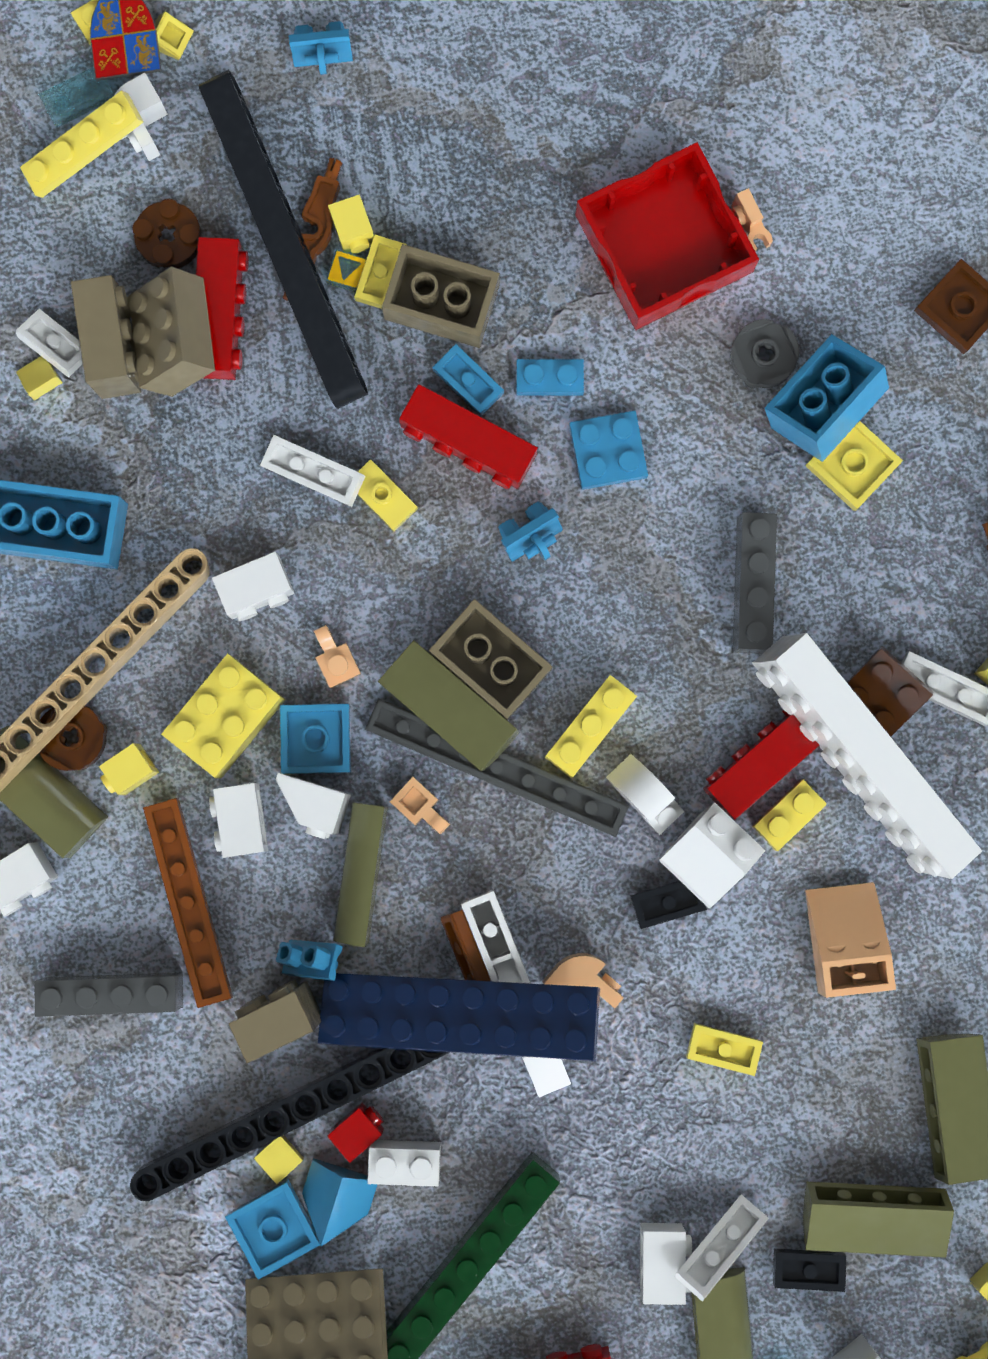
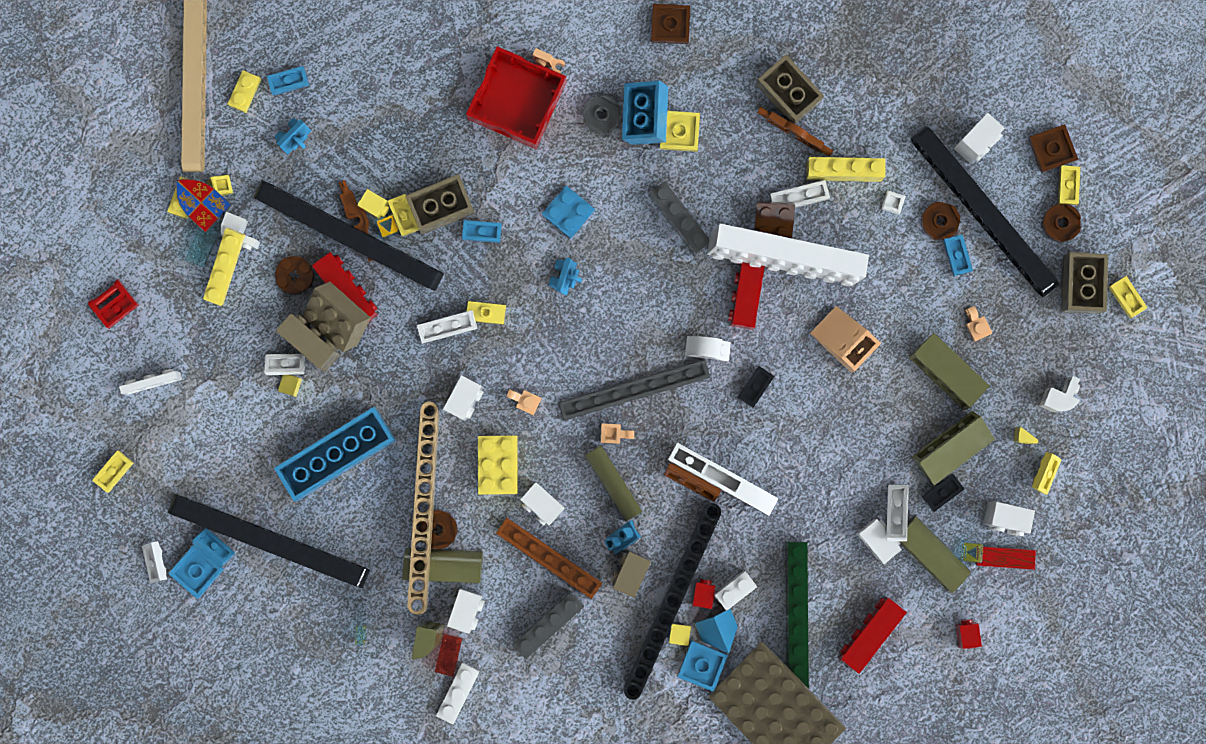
camera: 40 degrees left, 0 degrees up
light yellow brick [99,743,159,795] -> none
white slope [276,773,351,839] -> none
dark azure plate [280,704,351,774] -> none
dark blue plate [318,973,600,1062] -> none
olive brick [378,640,520,771] -> none
red brick [399,384,538,489] -> none
dark tan brick [429,599,553,721] -> none
dark azure plate [516,359,584,396] -> none
light nougat brick [542,953,624,1008] -> none
light yellow brick [545,675,637,778] -> none
white slope [659,803,765,908] -> none
light yellow plate [686,1023,763,1076] -> none
light yellow plate [752,779,827,851] -> none

